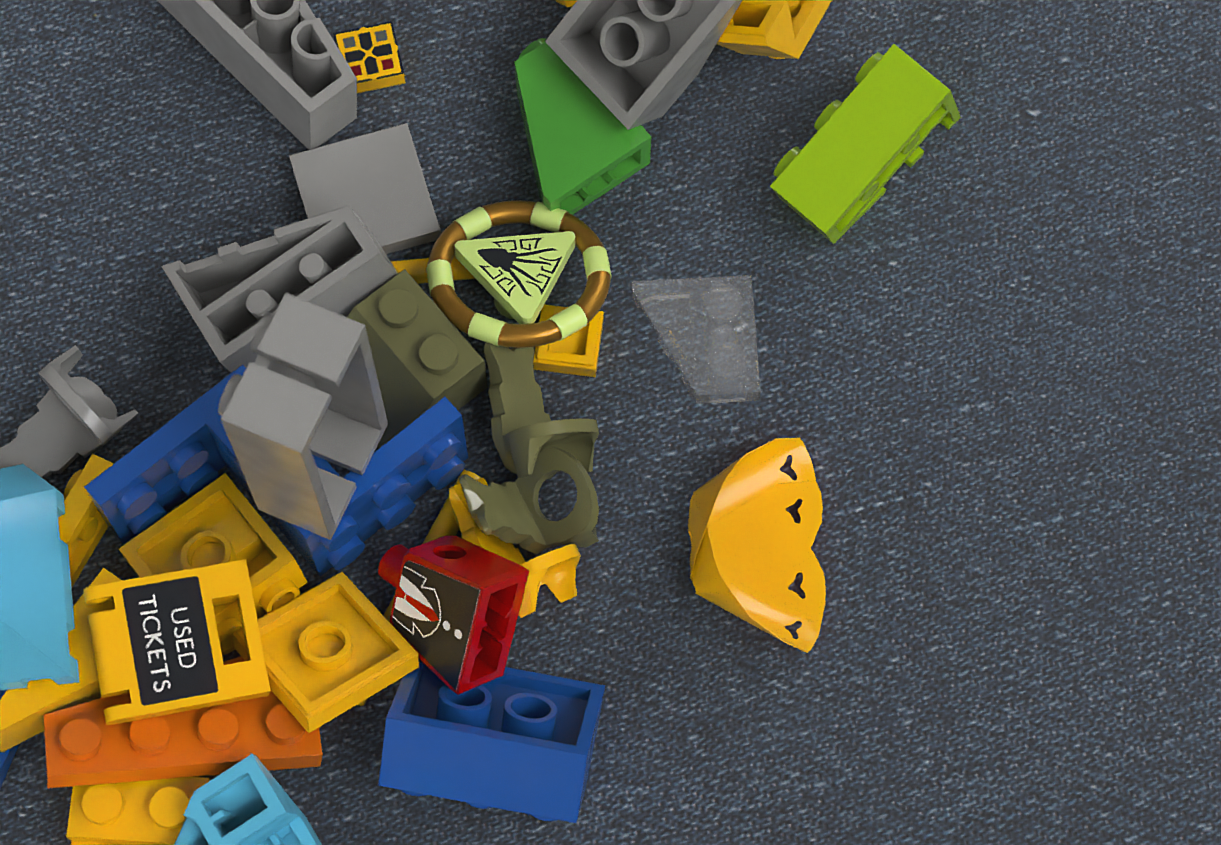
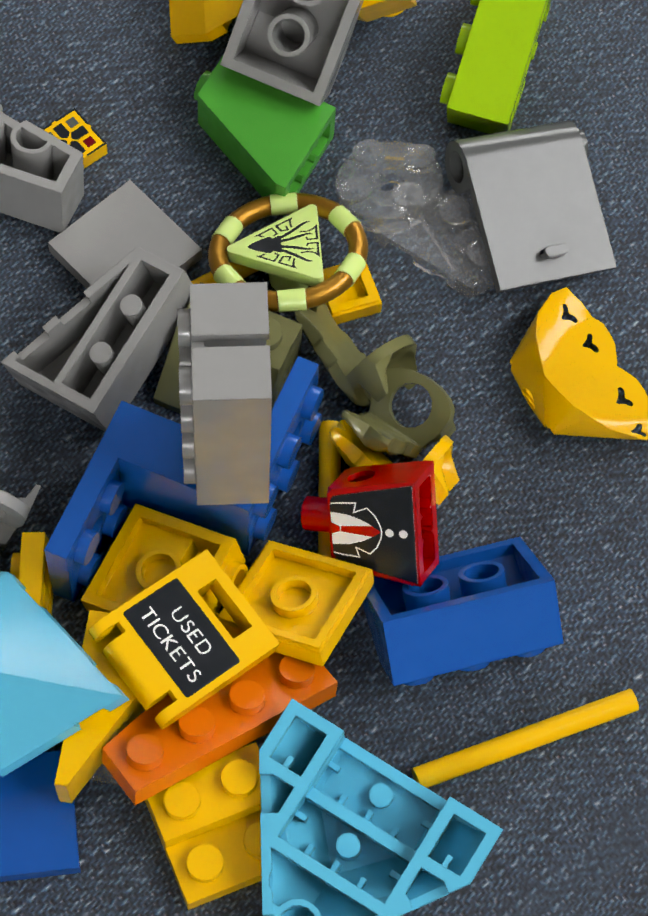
camera: 30 degrees left, 5 degrees down
none -> clear plate [335,139,444,234]
none -> door [445,120,617,293]

